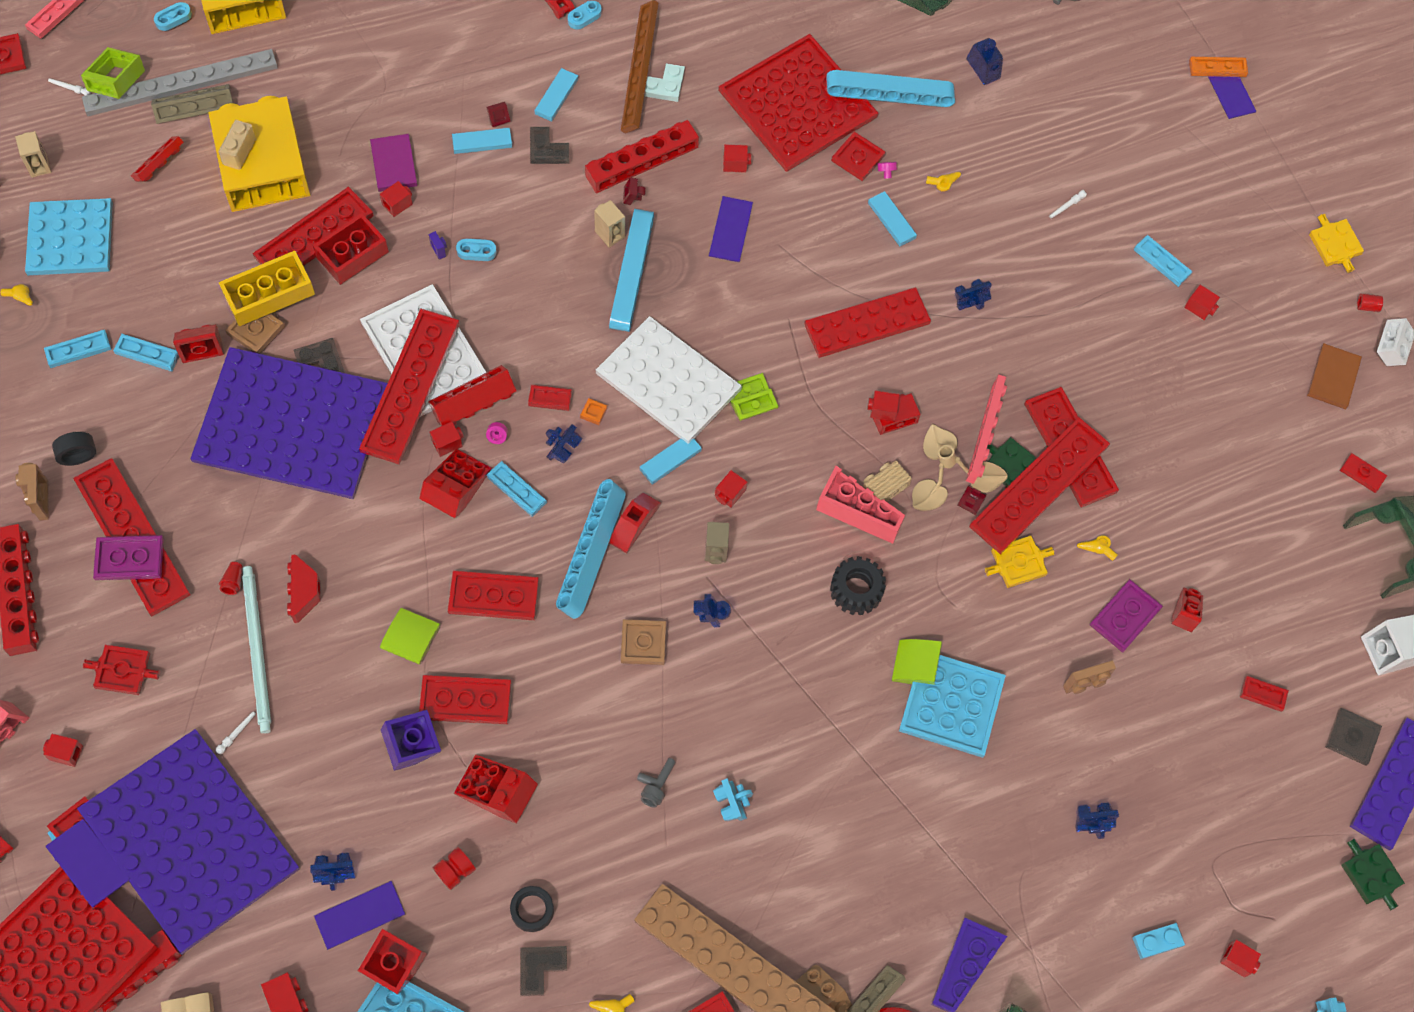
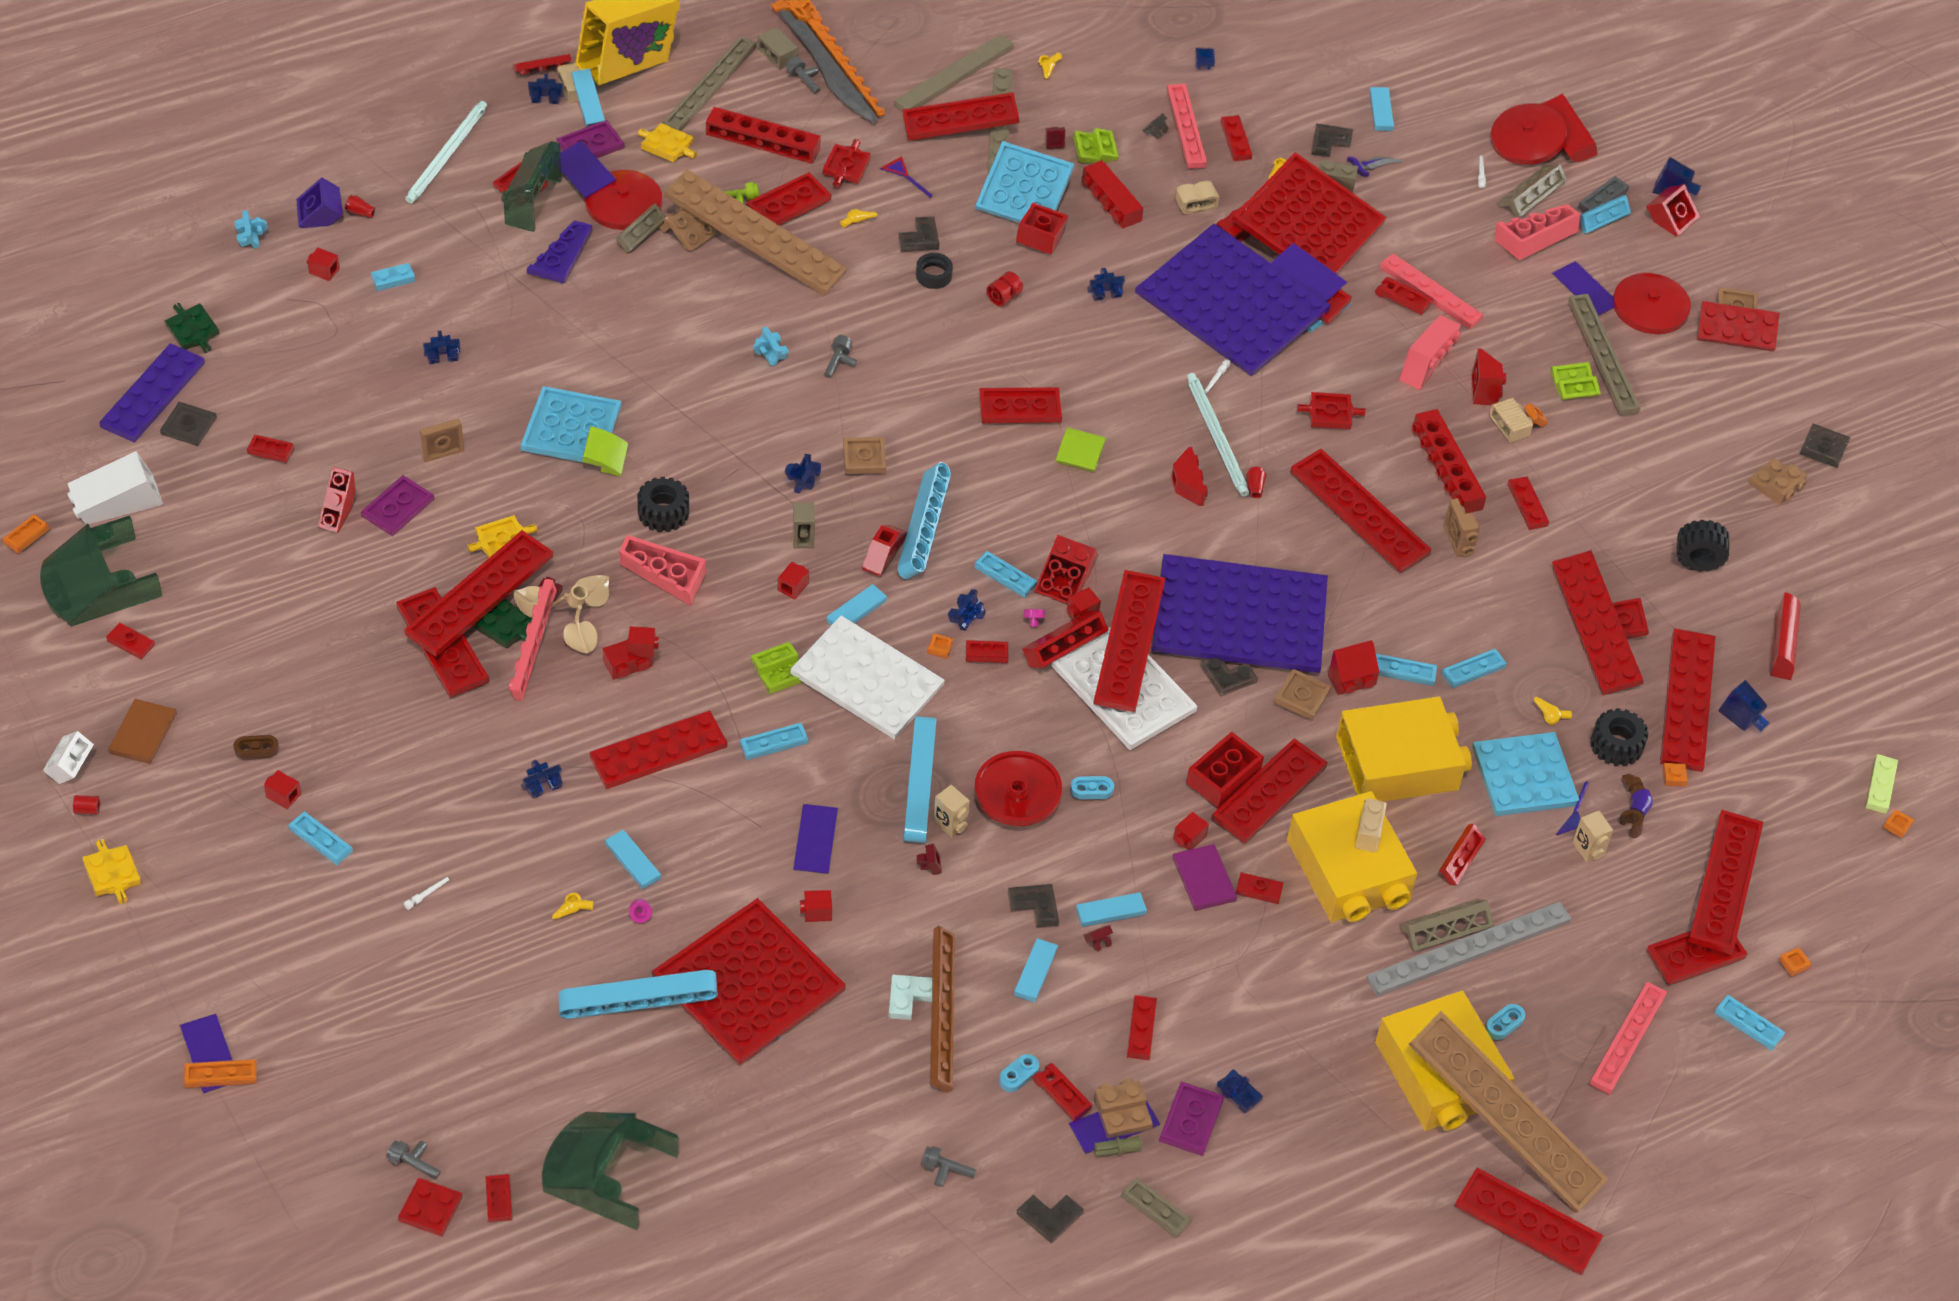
camera: 175 degrees right, 15 degrees down
red brick [43,733,83,767] -> none
white piece [48,78,91,96] -> none
black tyre [52,432,96,466] -> none
lime window [81,47,145,99] -> none
magenta tile [93,535,164,580] -> none
yellow brick [218,251,315,327] -> none
dark purple piece [314,881,405,950] -> none
dark purple slope [380,710,441,771] -> none
dark purple plate [428,231,447,260] -> none
red plate [448,571,539,621] -> none
red slope [454,754,538,824] -> none
red brick [585,120,699,194] -> none
red plate [831,131,885,182] -> none
tan brick [863,461,912,502] -> none
clear blue torso [966,38,1003,85] -> none
yellow animal [1077,536,1118,561] -> none
none -> reddish brown plate [233,735,279,759]
none -> medium azure tile [740,723,808,760]
none -> red dish [974,751,1062,826]
none -> red plate [1127,995,1157,1061]
none -> red plate [1236,872,1284,904]
none -> yellow brick [1336,696,1472,802]
none -> dark purple piece [1556,781,1589,835]

